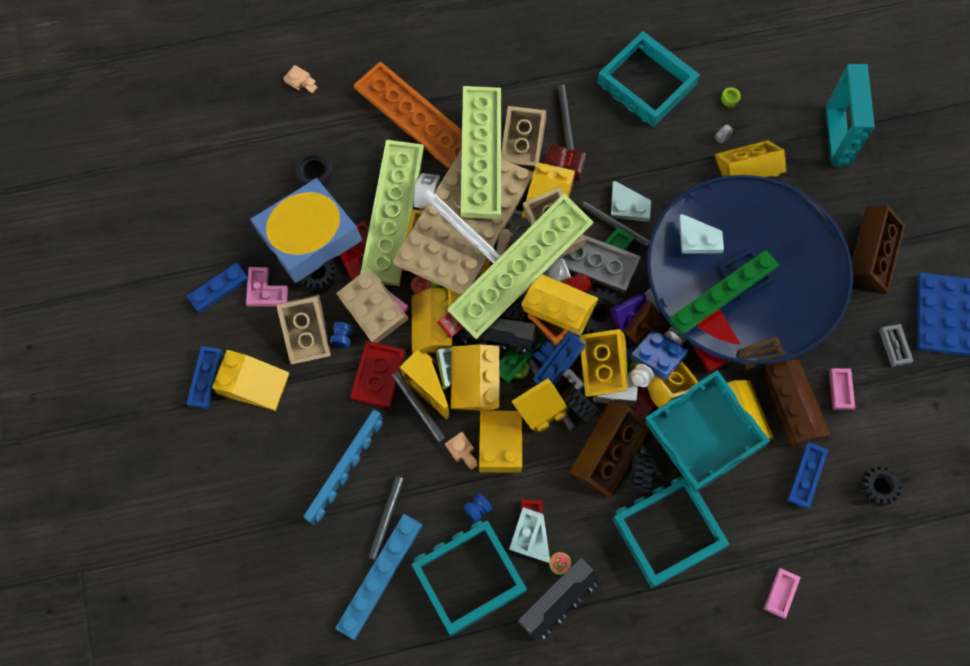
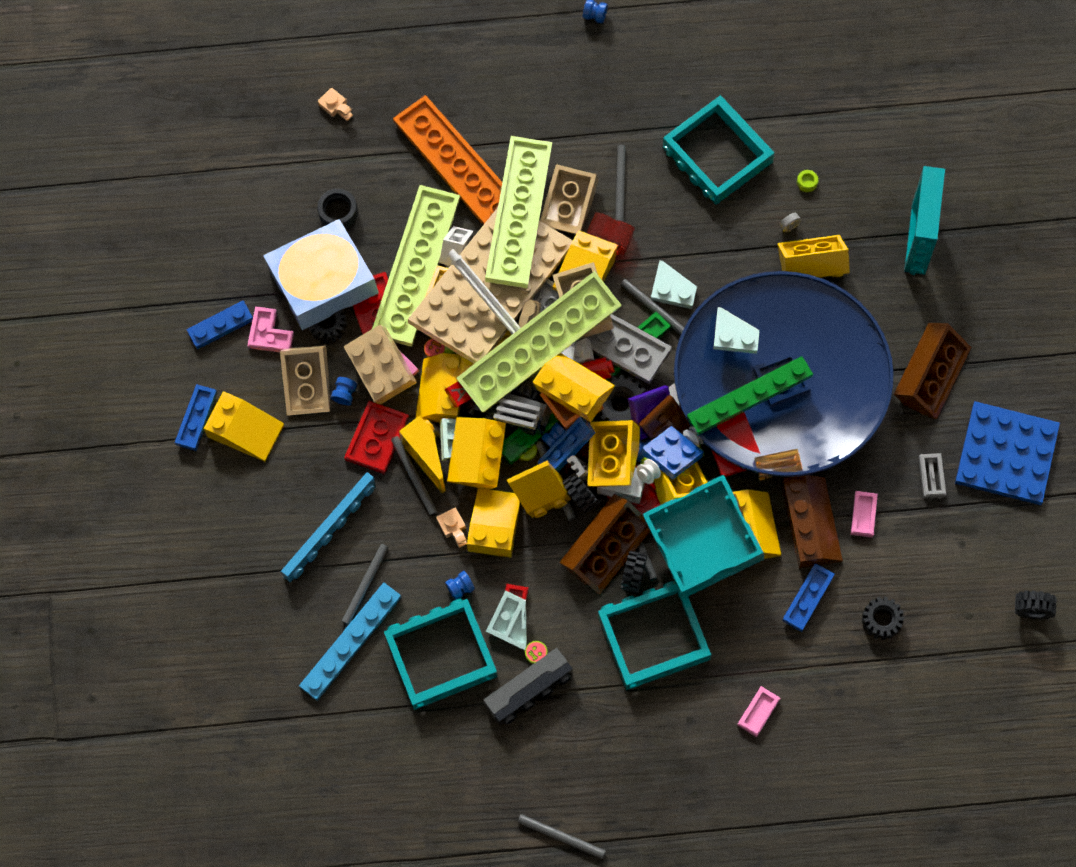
camera: 10 degrees right, 0 degrees up
none -> light grey tile [493,398,542,430]

